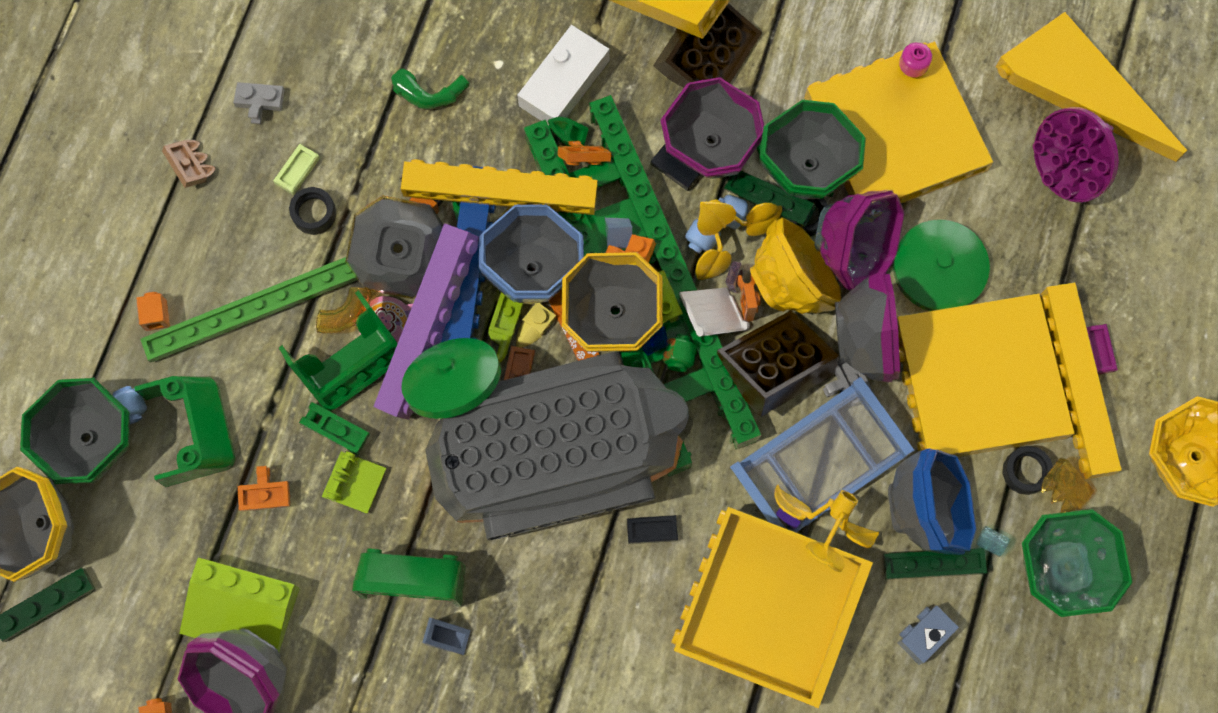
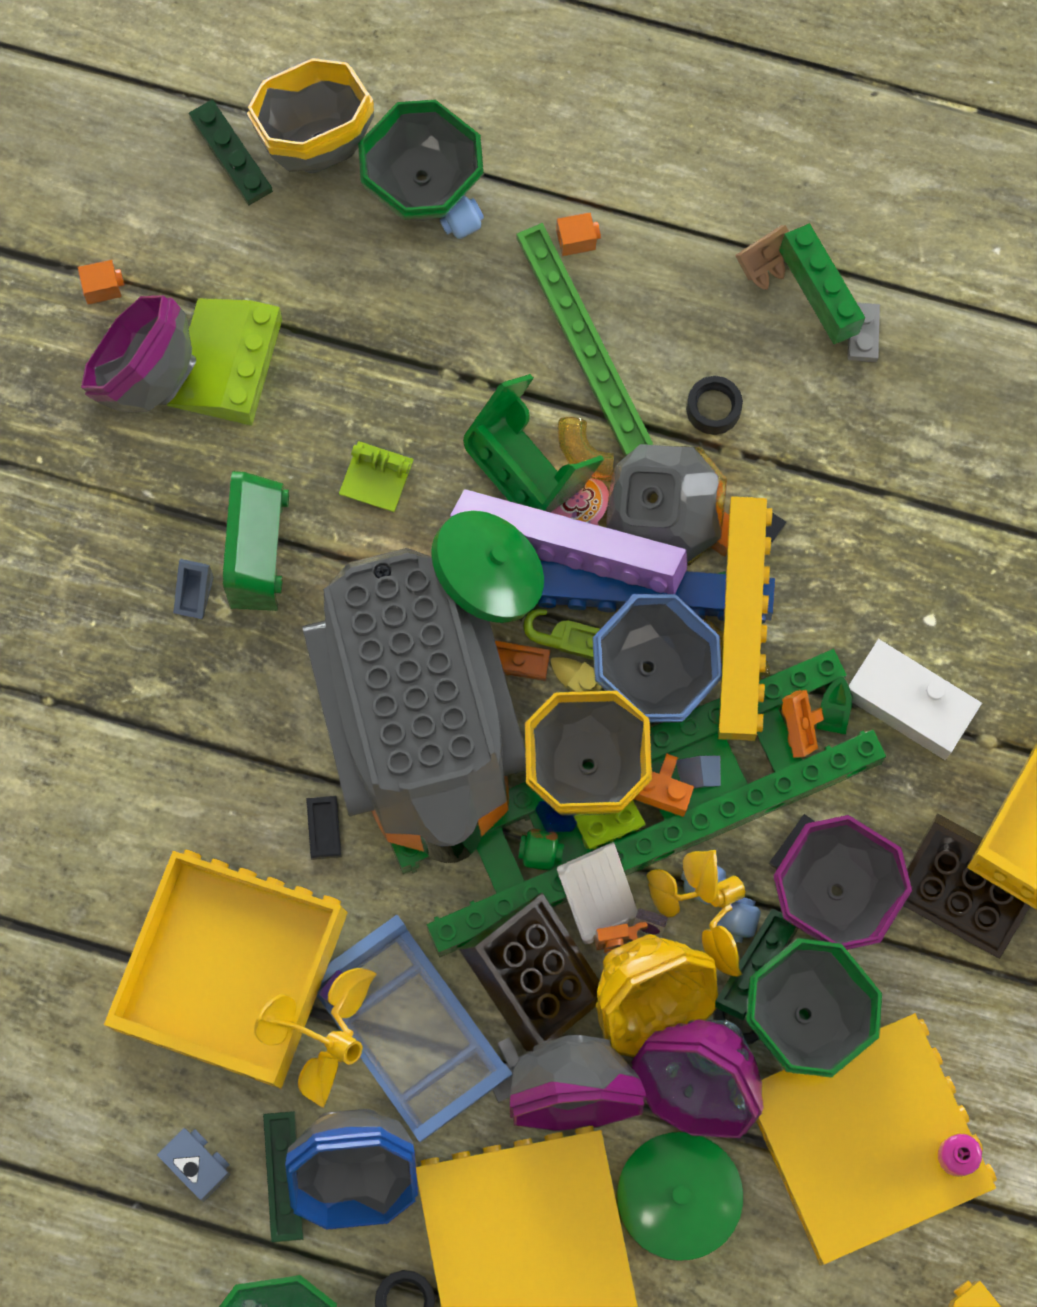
camera: 85 degrees right, 0 degrees up
green windscreen [134,376,235,487] -> none
orange plate [238,466,290,511] -> none
yellowish green tile [273,144,320,195] -> none
green plate [299,402,370,455] -> none
green piece [391,69,470,110] -> none
clear light blue piece [976,526,1010,557] -> none
none -> green brick [779,223,865,344]

